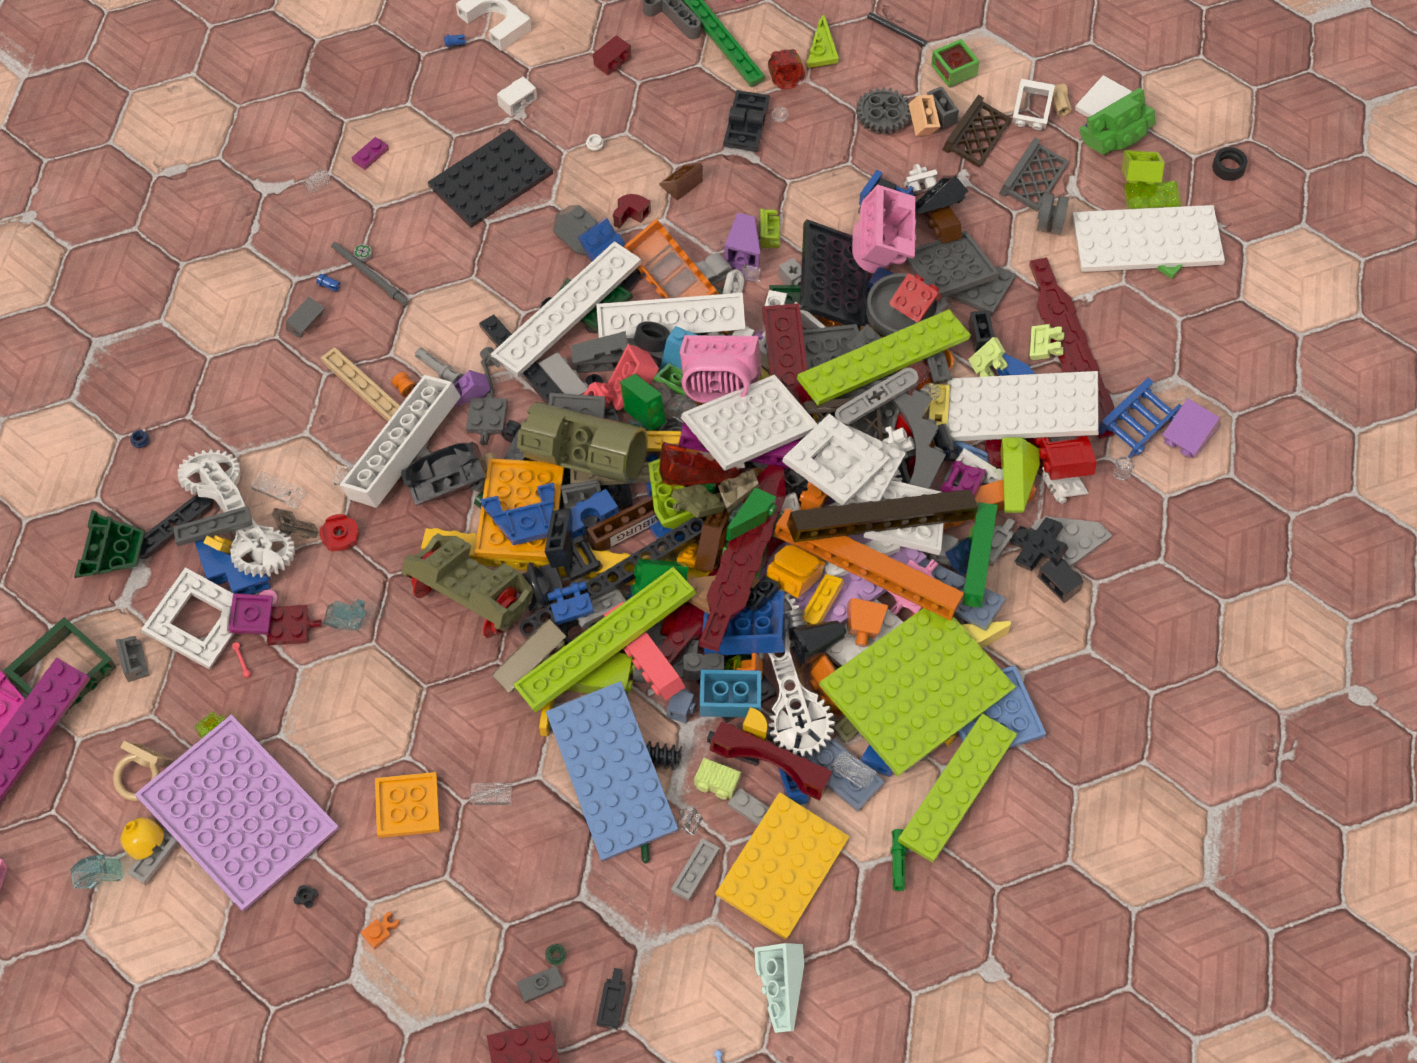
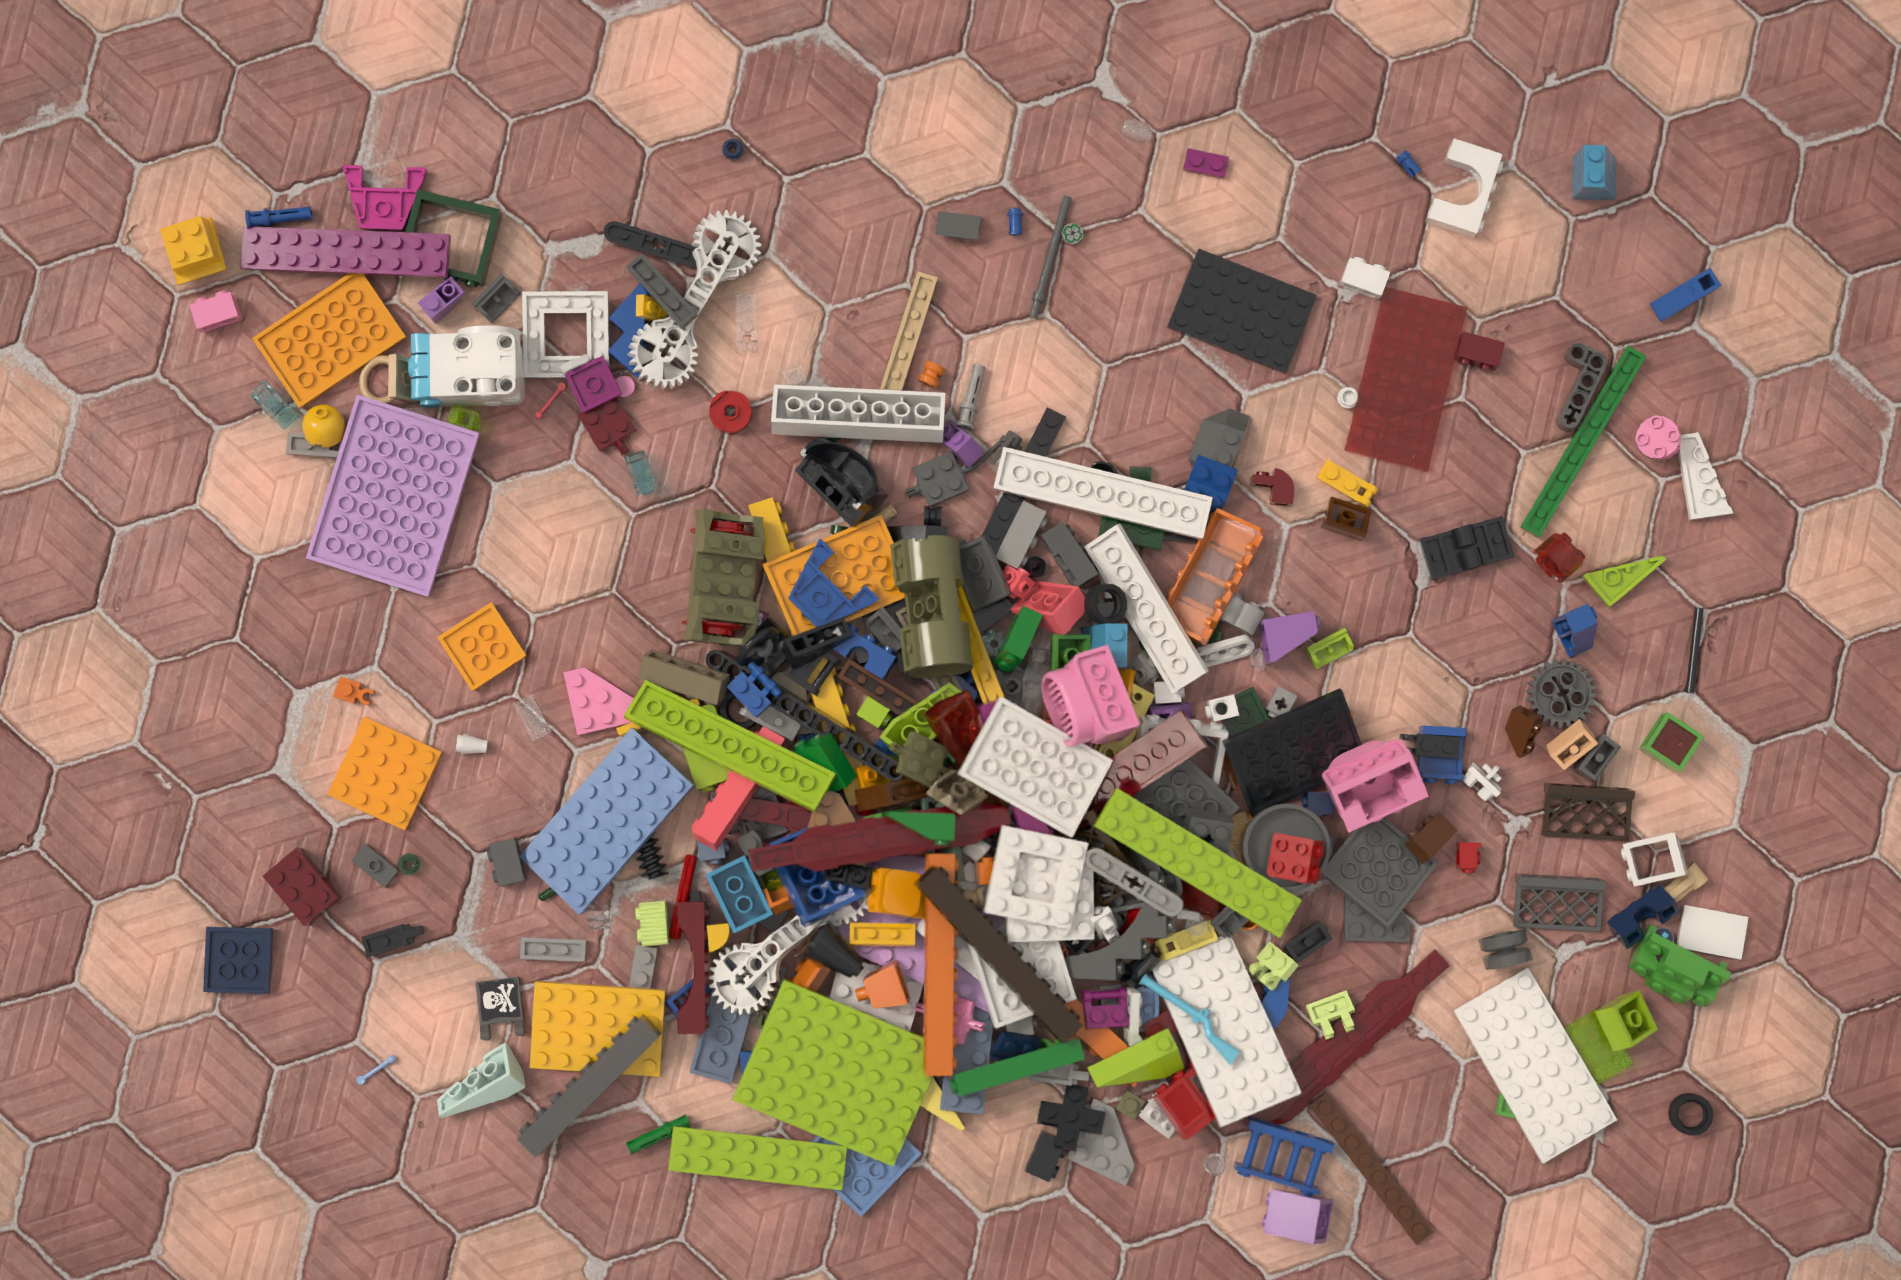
camera: 60 degrees right, 25 degrees up
dark green wedge [74,510,145,578] -> none
clear smoke plate [272,508,319,539] -> none
black plate [293,885,318,908] -> none
clear plate [772,106,789,123] -> none
flat silver wheel [785,609,807,630] -> none
clear plate [831,750,877,790] -> none
black slope [915,175,969,214] -> none
none -> light orange plate [252,274,407,409]
none -> light orange plate [327,717,443,831]
none -> white piece [408,326,525,408]
none -> medium lavender slope [418,276,465,324]
none -> white cone [455,733,488,754]
none -> flag [476,976,526,1040]
none -> dark grey brick [487,838,527,887]
none -> dark grey brick [517,1014,662,1158]
none -> bright pink plate [563,668,634,736]
none -> red axle [668,854,697,940]
none -> lime brick [856,696,892,730]
none -> olive plate [1115,1090,1145,1120]
none -> medium azure piece [1139,974,1240,1065]
none -> reddish brown plate [1309,1092,1434,1245]
none -> yellow plate [1316,459,1379,508]
none -> clear red plate [1344,287,1467,472]
none -> red brick [1456,842,1482,873]
none -> reddish brown slope [1505,705,1543,758]
none -> blue wedge [1551,603,1598,659]
none -> dark blue arch [1607,884,1679,949]

